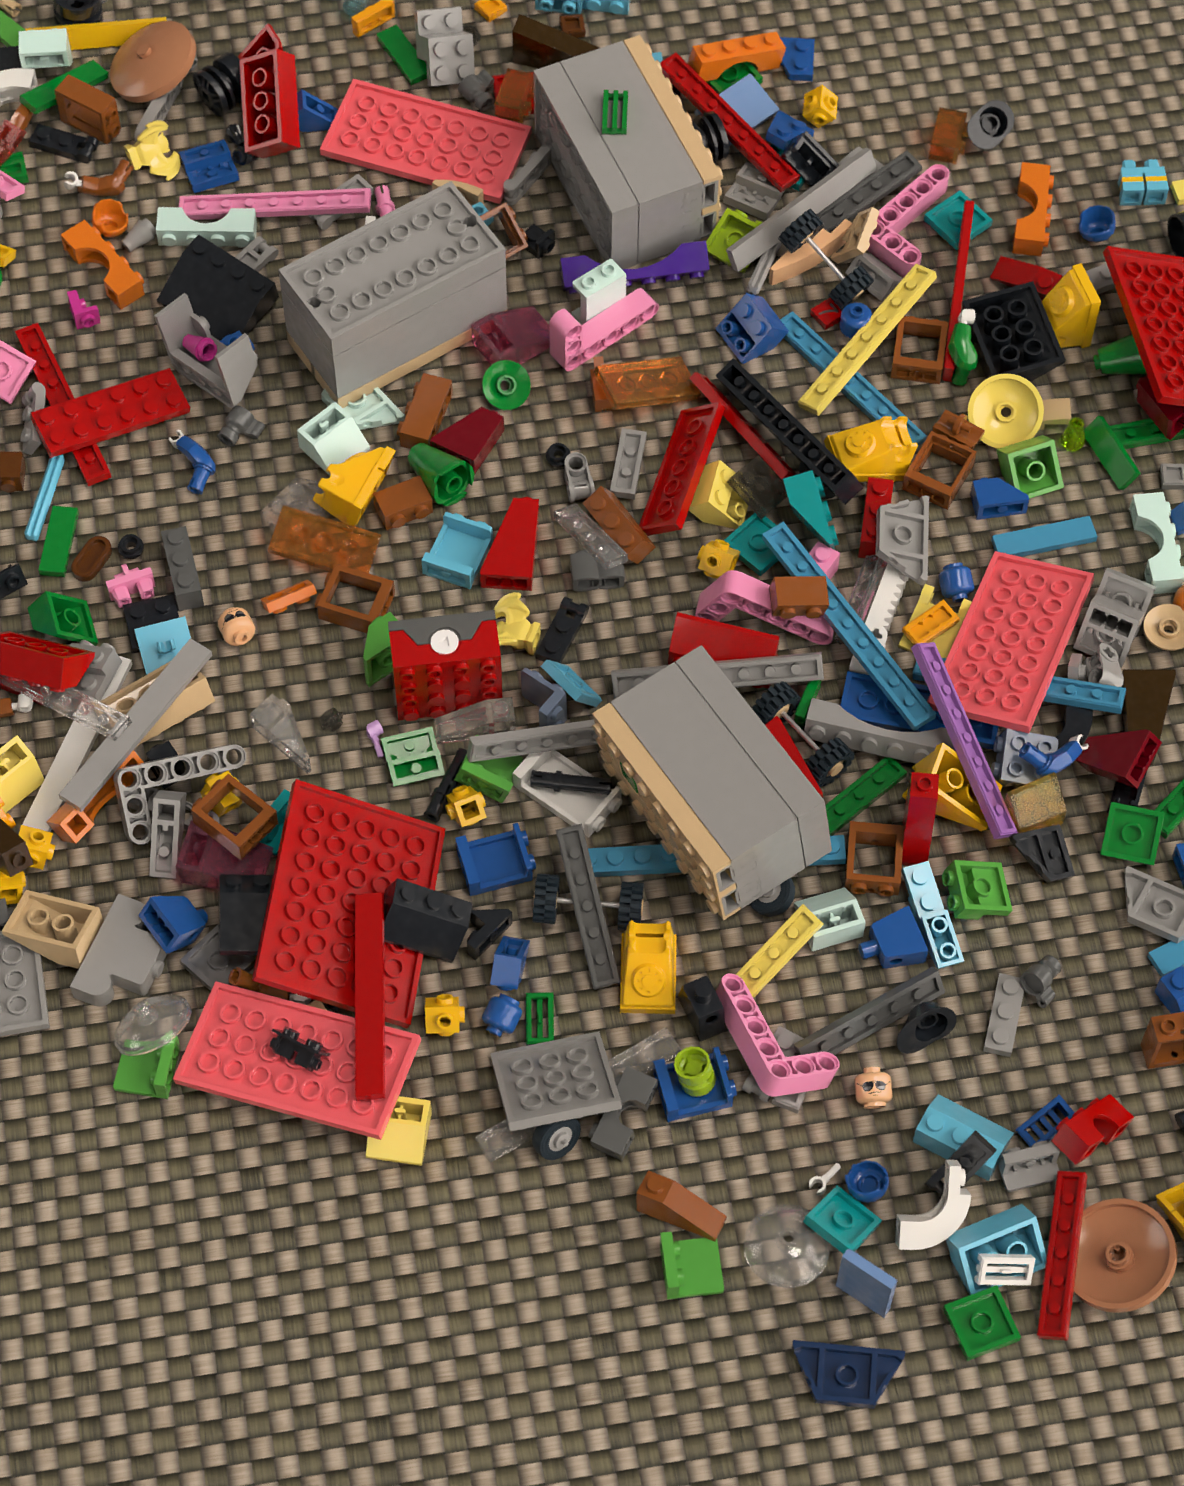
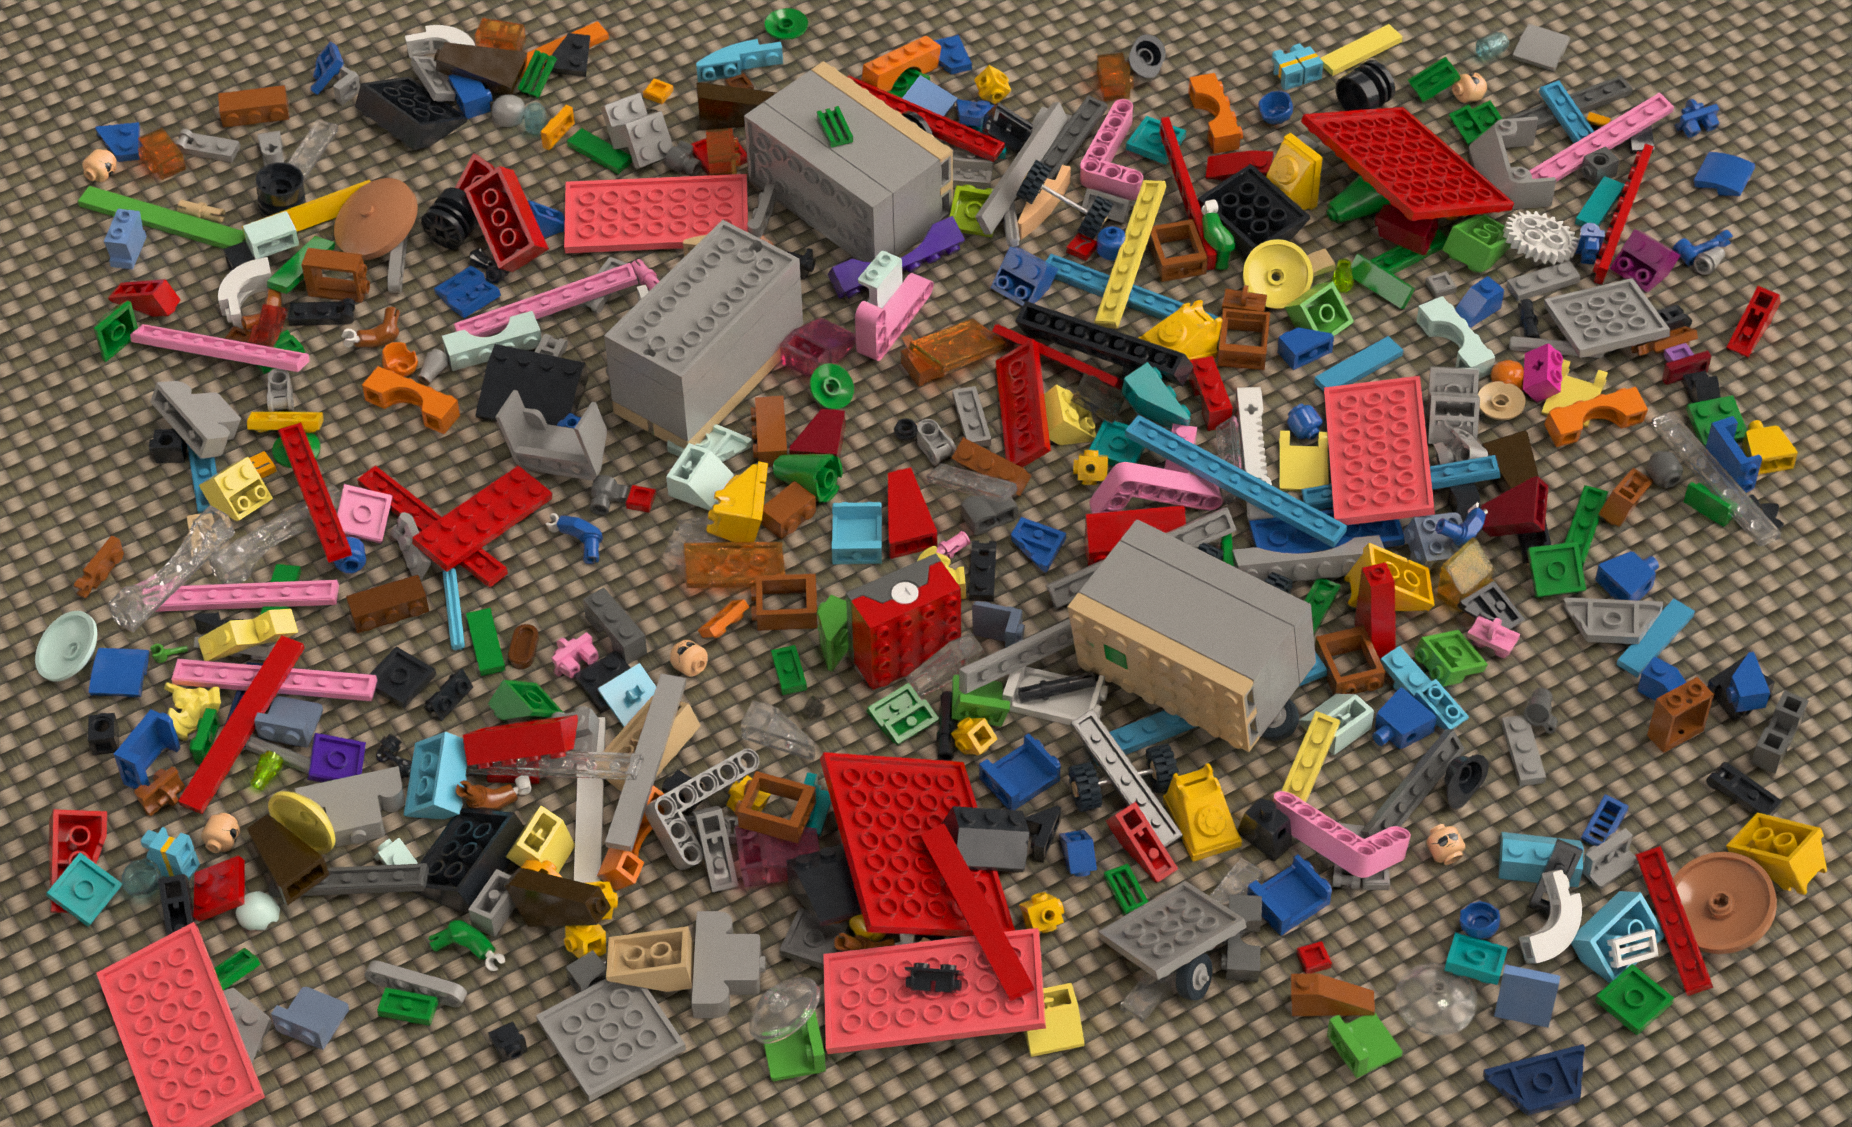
camera: 20 degrees left, 10 degrees down
dark pink bracket [67,290,101,329] -> none
black plate [118,534,144,559] -> none
light yellow animal [123,120,181,181] -> none
blue torso [138,896,208,954] -> none
dark pink cone [182,334,217,362] -> none
lavender hand [366,720,384,759] -> none
blue head [482,993,522,1037] -> none
medium azure tile [541,660,602,707] -> none
lime wheel [674,1046,716,1097] -> none
dark orange brick [769,576,829,619] -> none
white hand [809,1163,841,1196] -> none
tan wing [830,207,880,264] -> none
light grey wing [876,495,929,586] -> none
light orange plate [902,599,960,645] -> none
medium lavender tile [911,642,1018,840] -> none
red arch [1052,1094,1134,1165] -> none
none -> red tile [626,485,656,513]
none -> green plate [771,645,807,695]
none -> bright pink pin [936,531,970,559]
none -> blue wing [1011,517,1066,573]
none -> red slope [1105,802,1178,883]
none -> red tile [1296,941,1332,974]
none -> bright pink hips [1467,616,1520,659]

